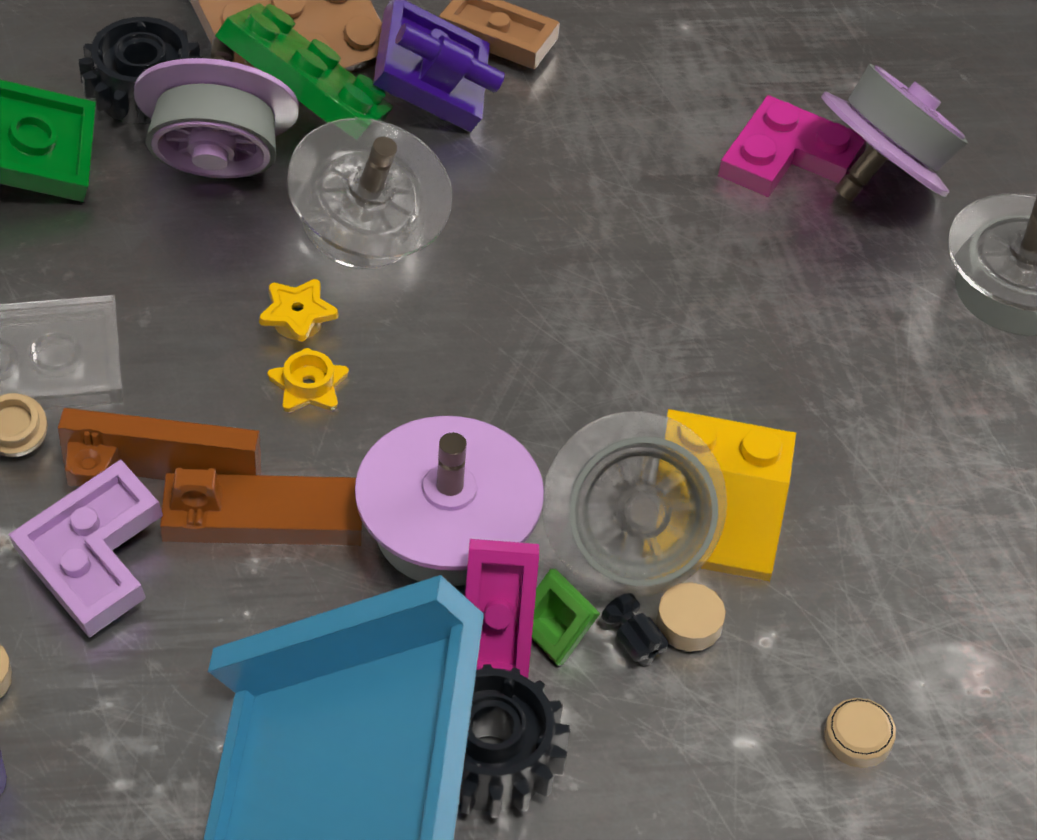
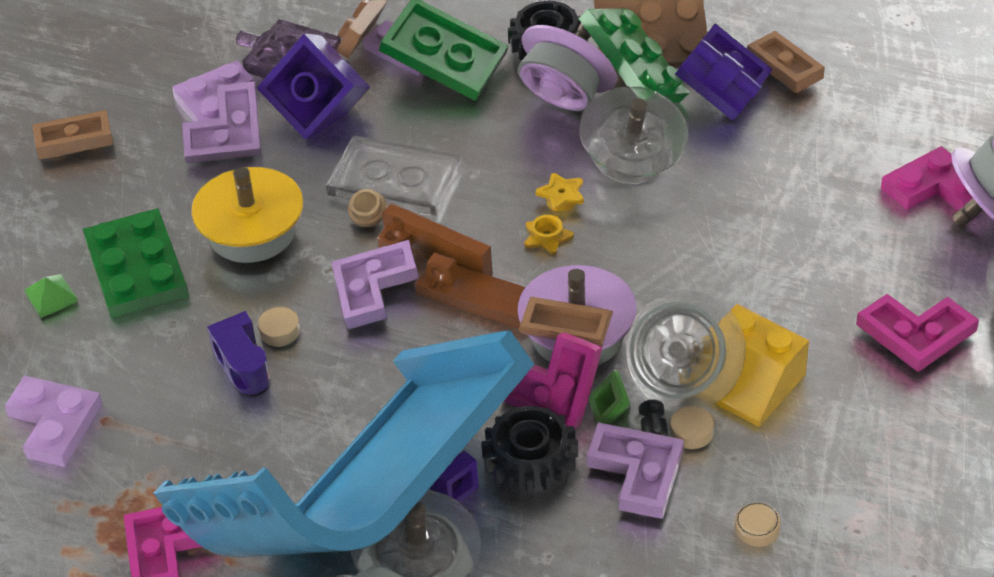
camera: 35 degrees right, 5 degrees down
none -> medium nougat tile [519,296,613,347]
none -> lavender plate [587,422,684,519]
none -> dark pink plate [856,294,979,372]

